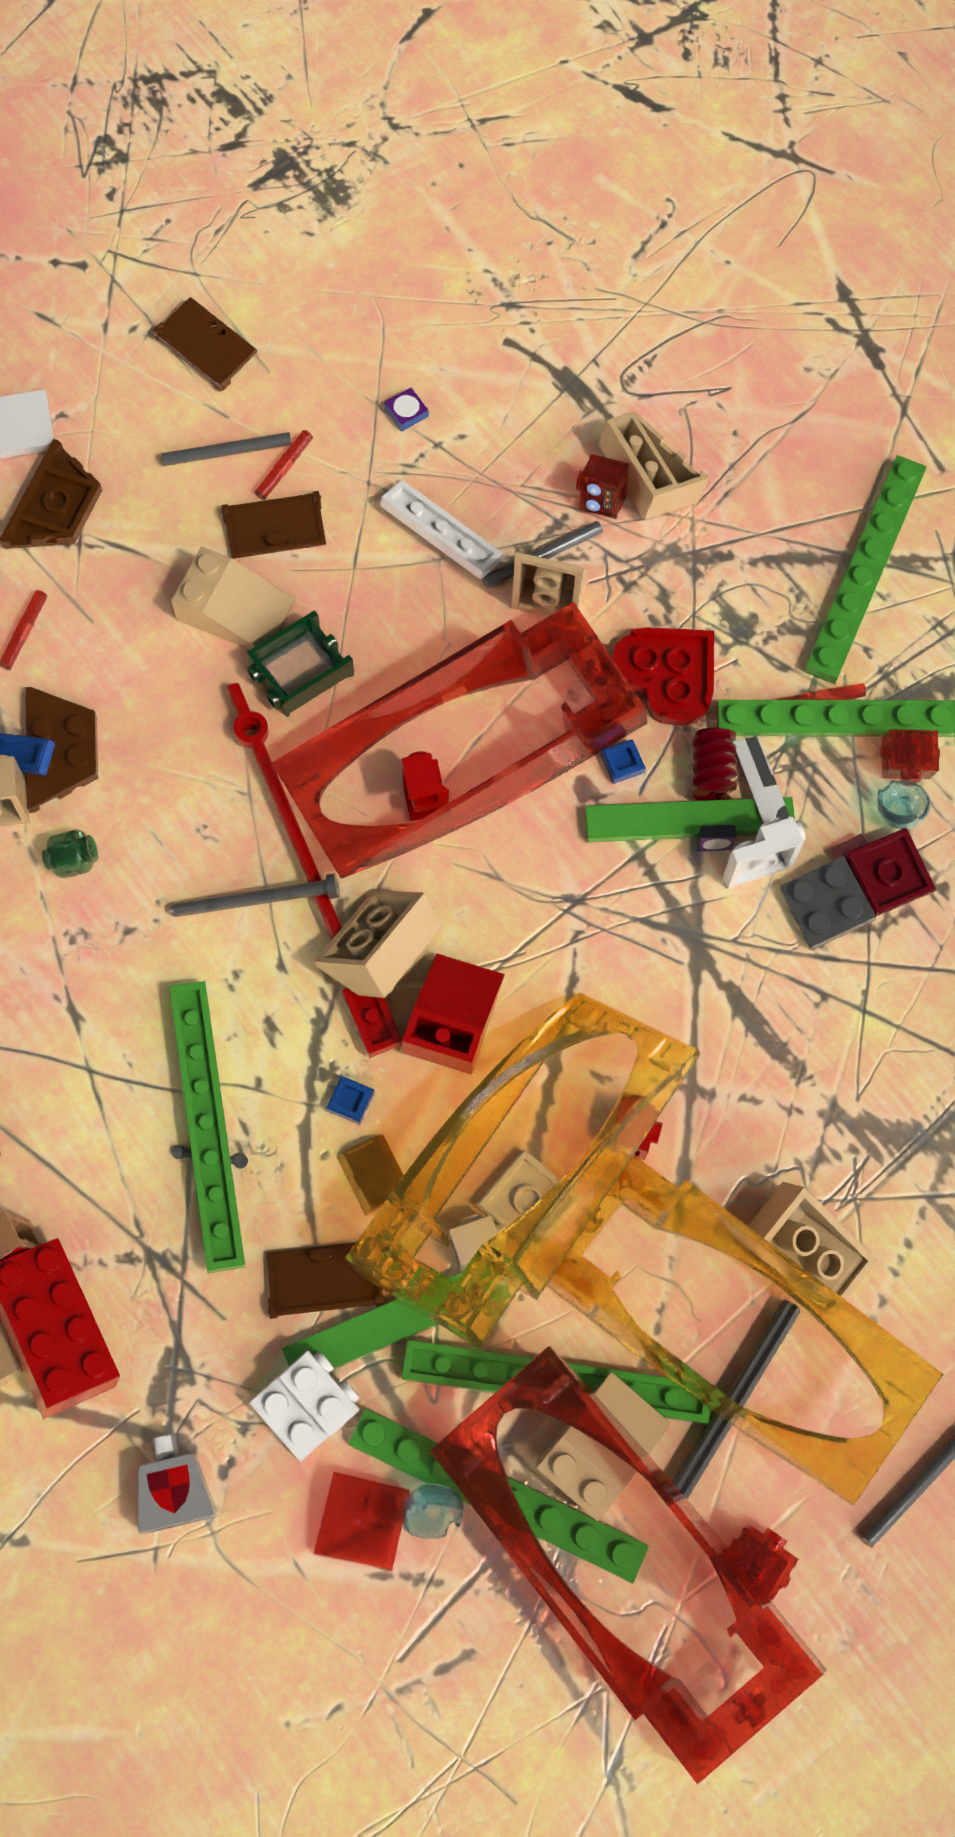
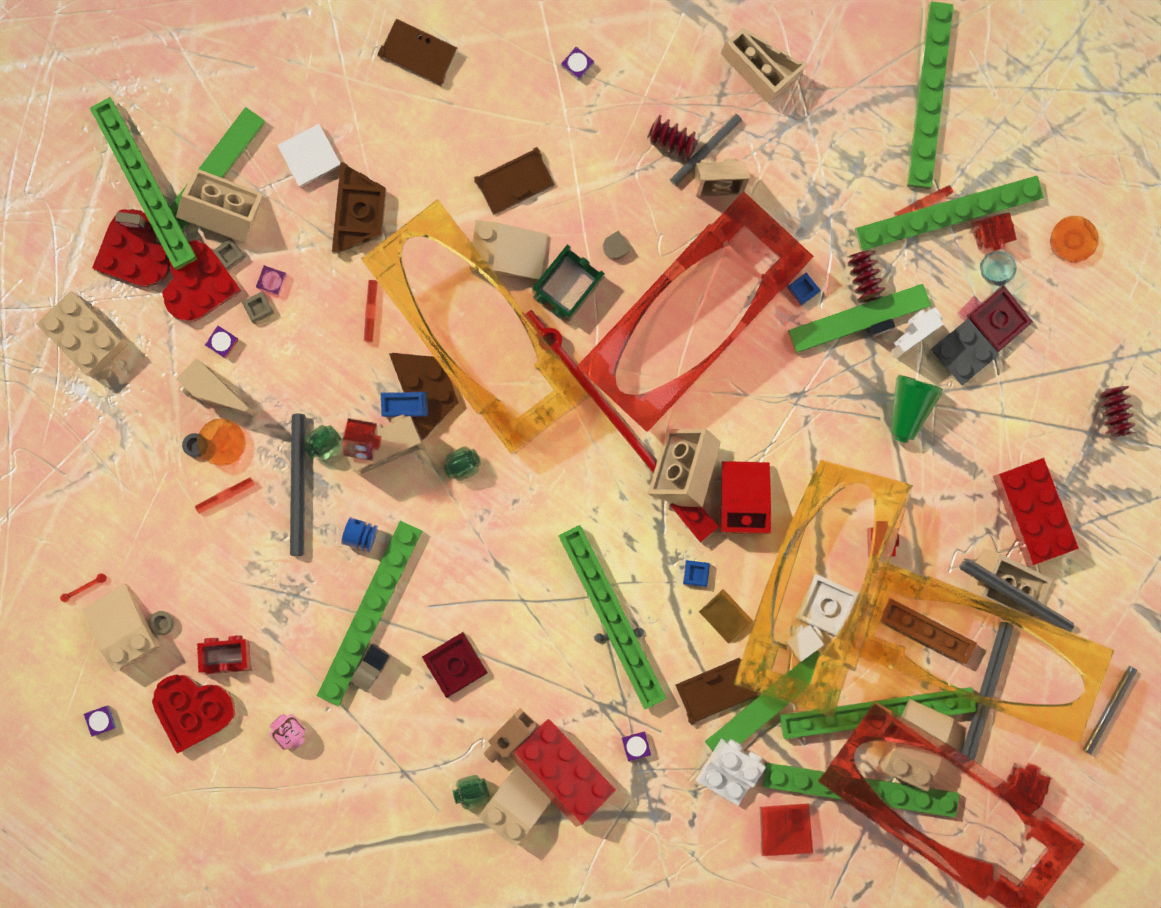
camera: 15 degrees left, 15 degrees up
light grey torso [138,1435,218,1535] -> none
dark grey bar [161,432,292,466] -> none
flat silver bar [170,873,340,917] -> none
clear red piece [255,430,313,500] -> none
white plate [380,480,503,580] -> none
red window [401,751,449,824] -> none
clear light blue hair [403,1483,464,1539] -> none
clear red head [576,454,629,519] -> none
red plate [612,627,714,726] -> none
white sticker [733,736,790,823] -> none
none -> clear yellow windscreen [361,199,591,455]
none -> dark tan tile [603,230,631,260]
none -> tile [621,731,651,761]
none -> dark red piece [647,114,700,161]
none -> dark orange plate [878,598,977,664]
none -> green cone [891,374,943,443]
none -> dark grey axle [959,558,1075,634]
none -> red brick [993,458,1079,566]

